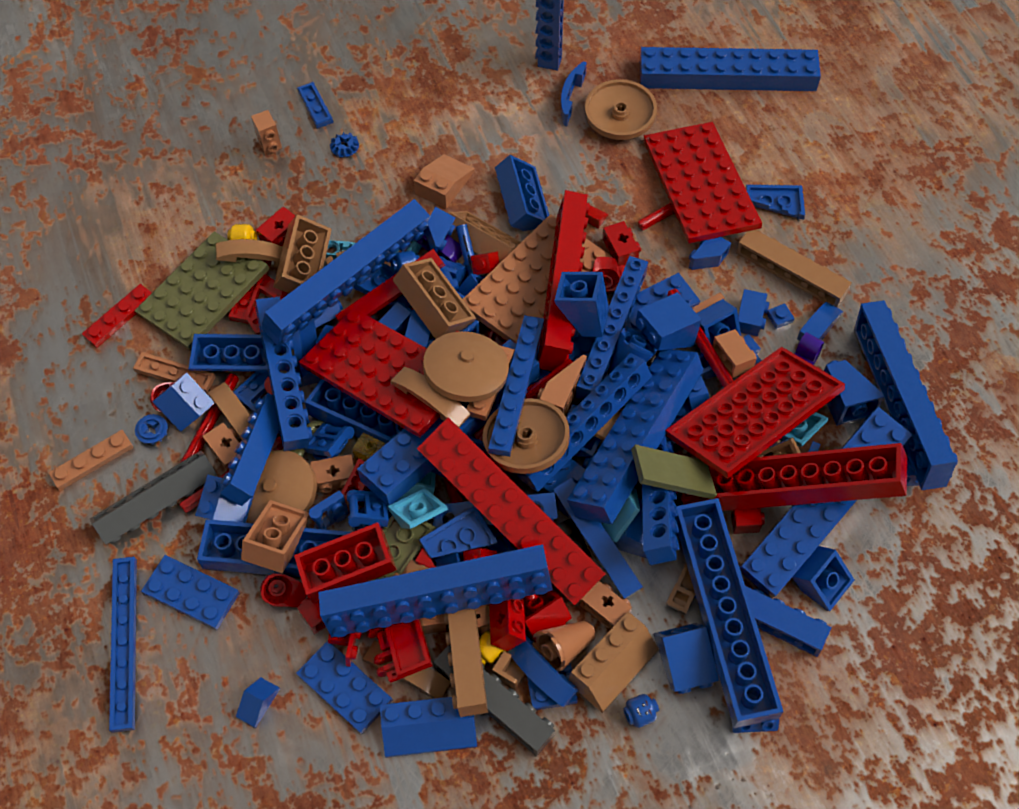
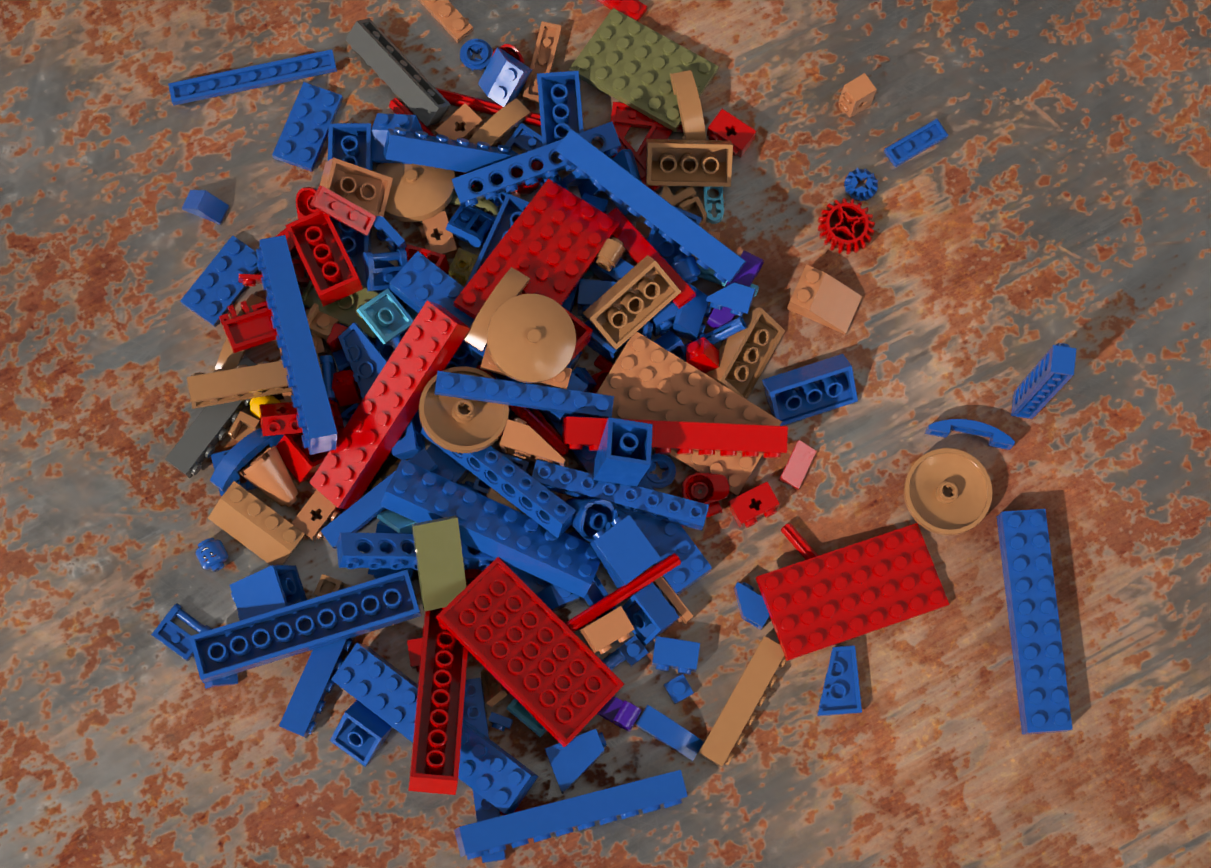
camera: 80 degrees right, 15 degrees up
yellow head [227,224,258,240] -> none
blue slope [380,697,477,758] -> none
none -> blue plate [151,603,212,661]
none -> red plate [310,186,377,236]
none -> medium nougat brick [596,238,625,271]
none -> red gear [817,198,875,255]

